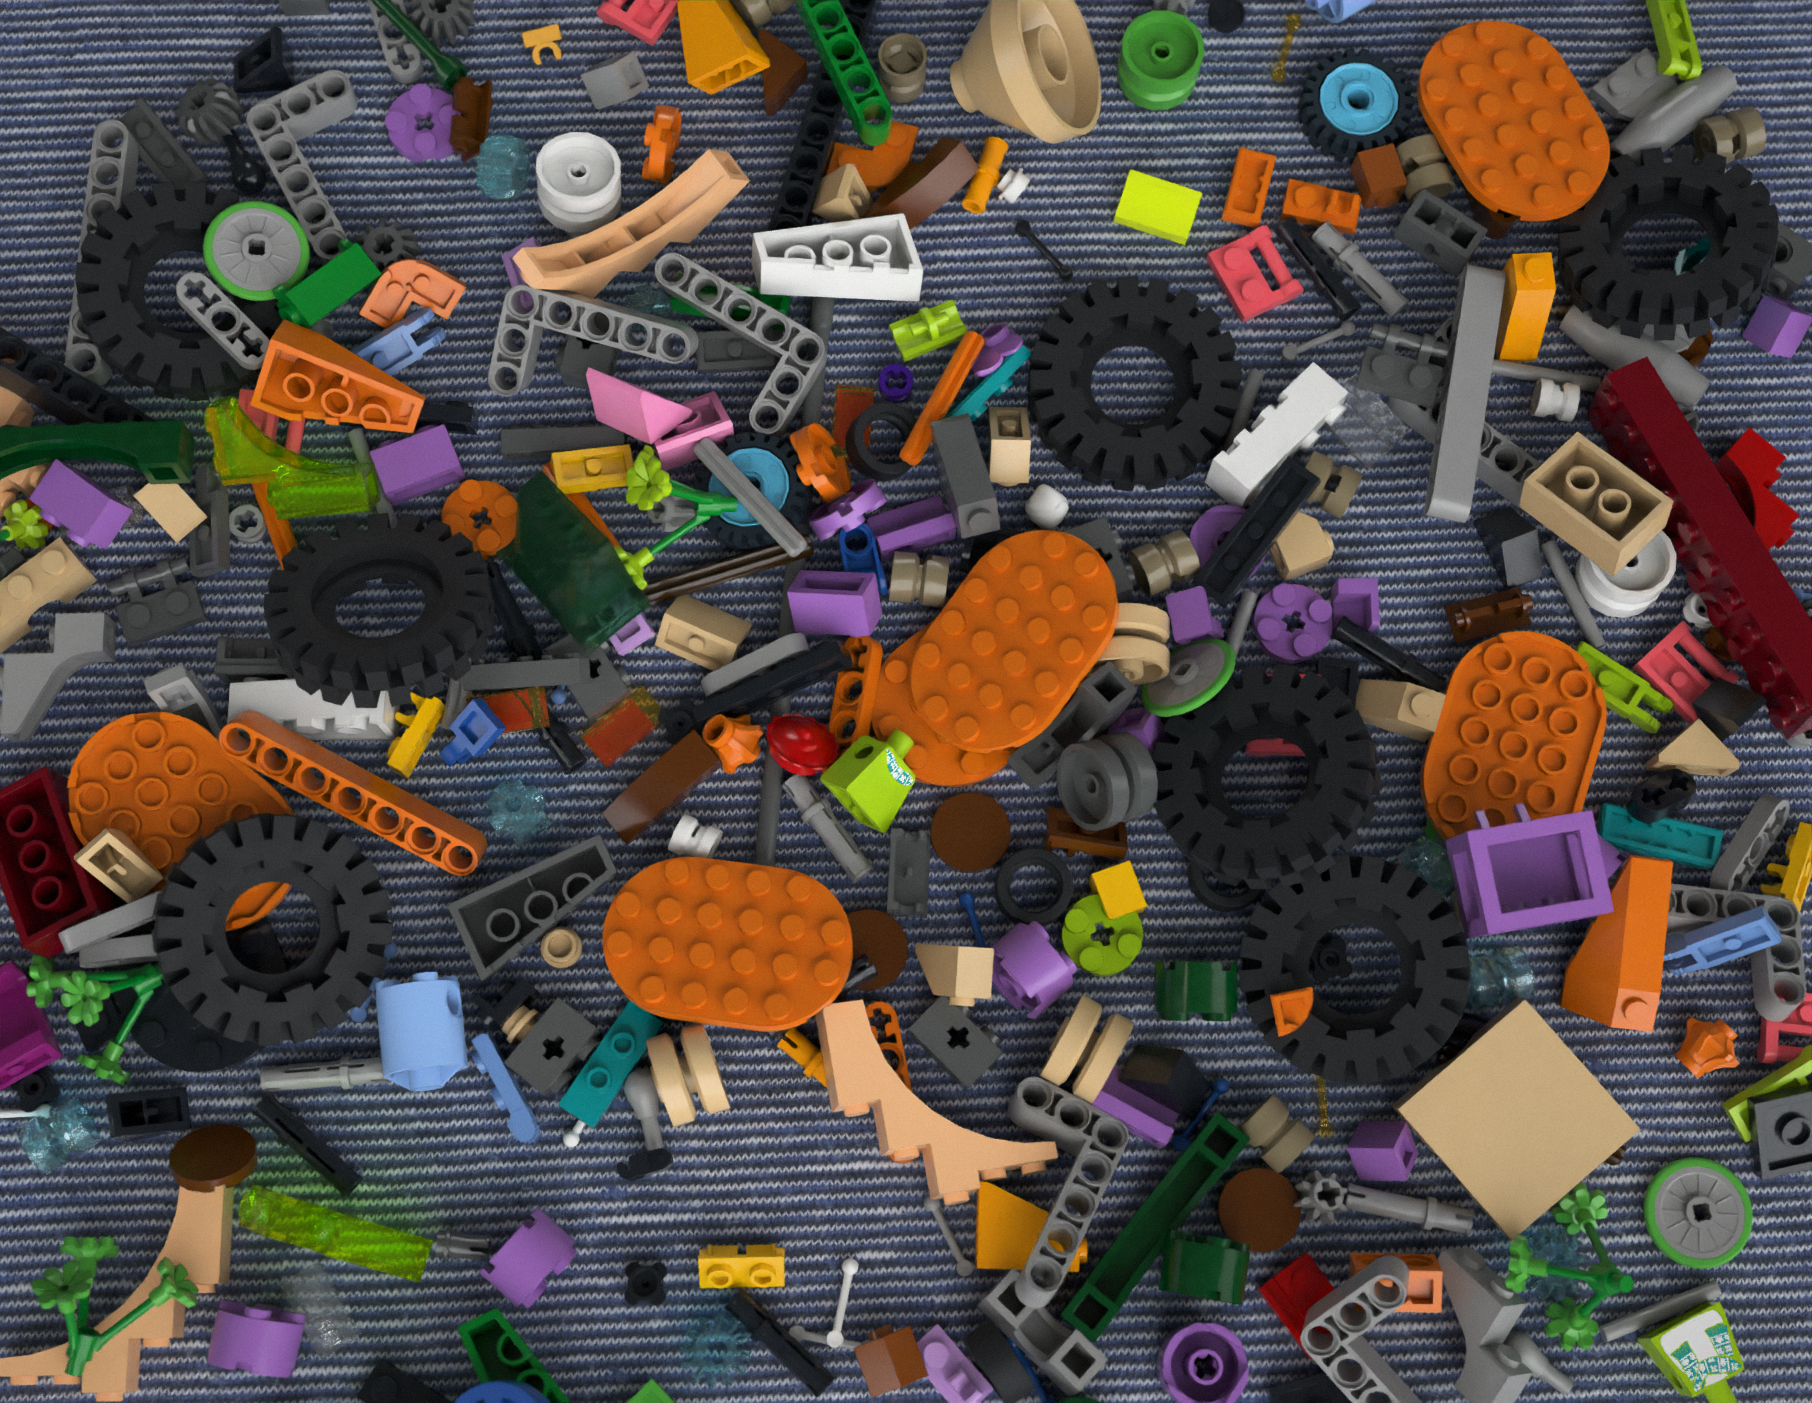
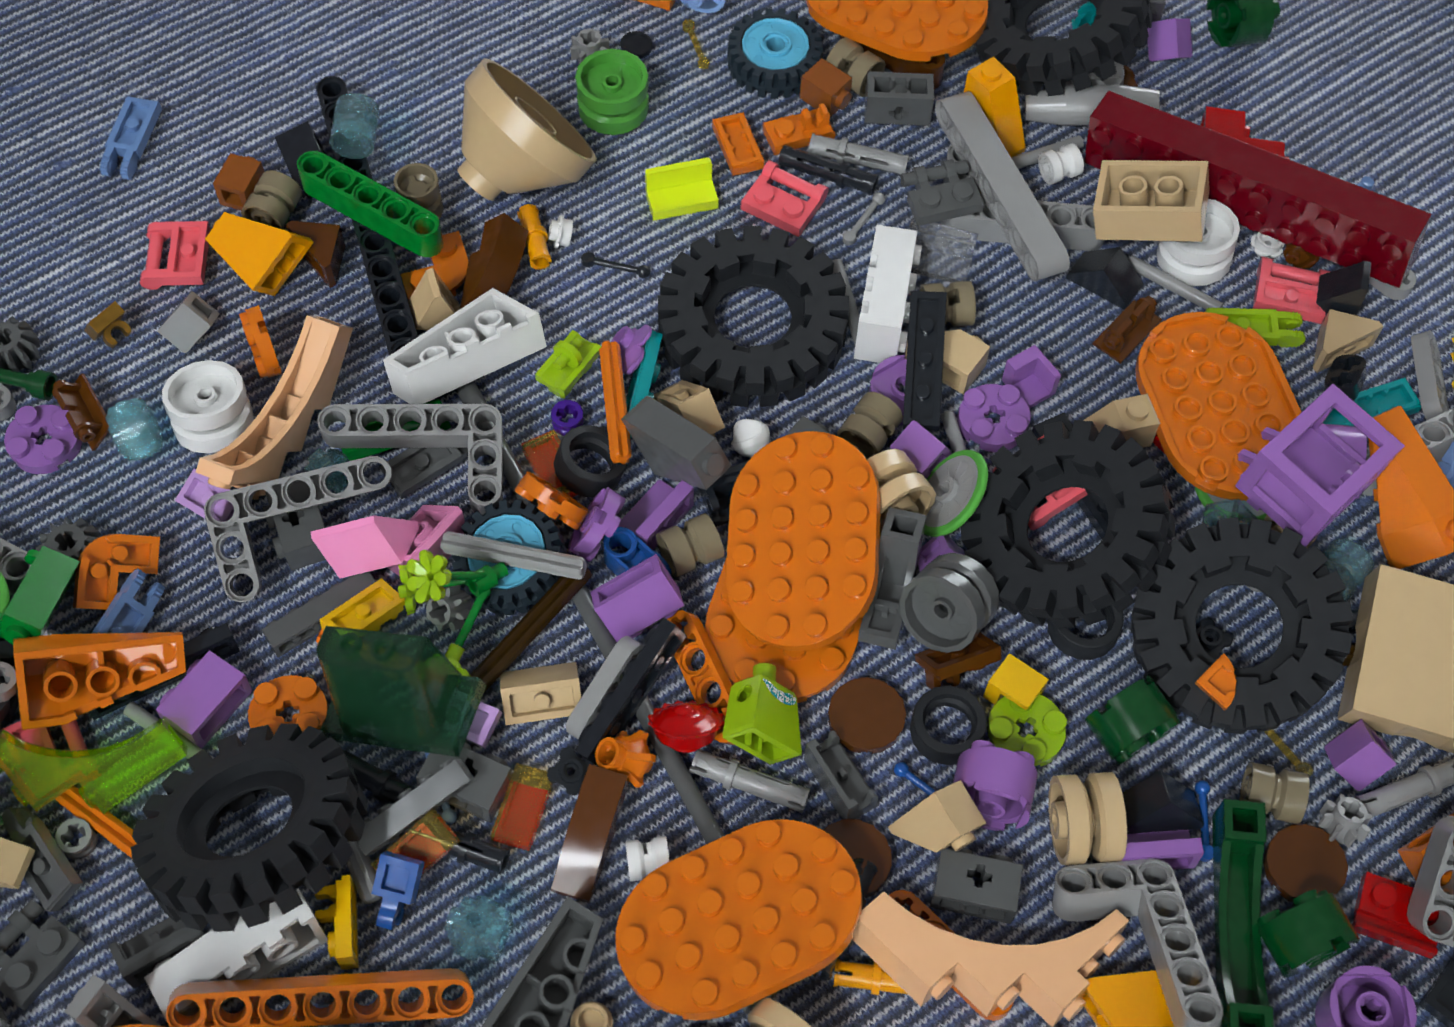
camera: 30 degrees left, 15 degrees down
black pin [1330,616,1446,692] -> none

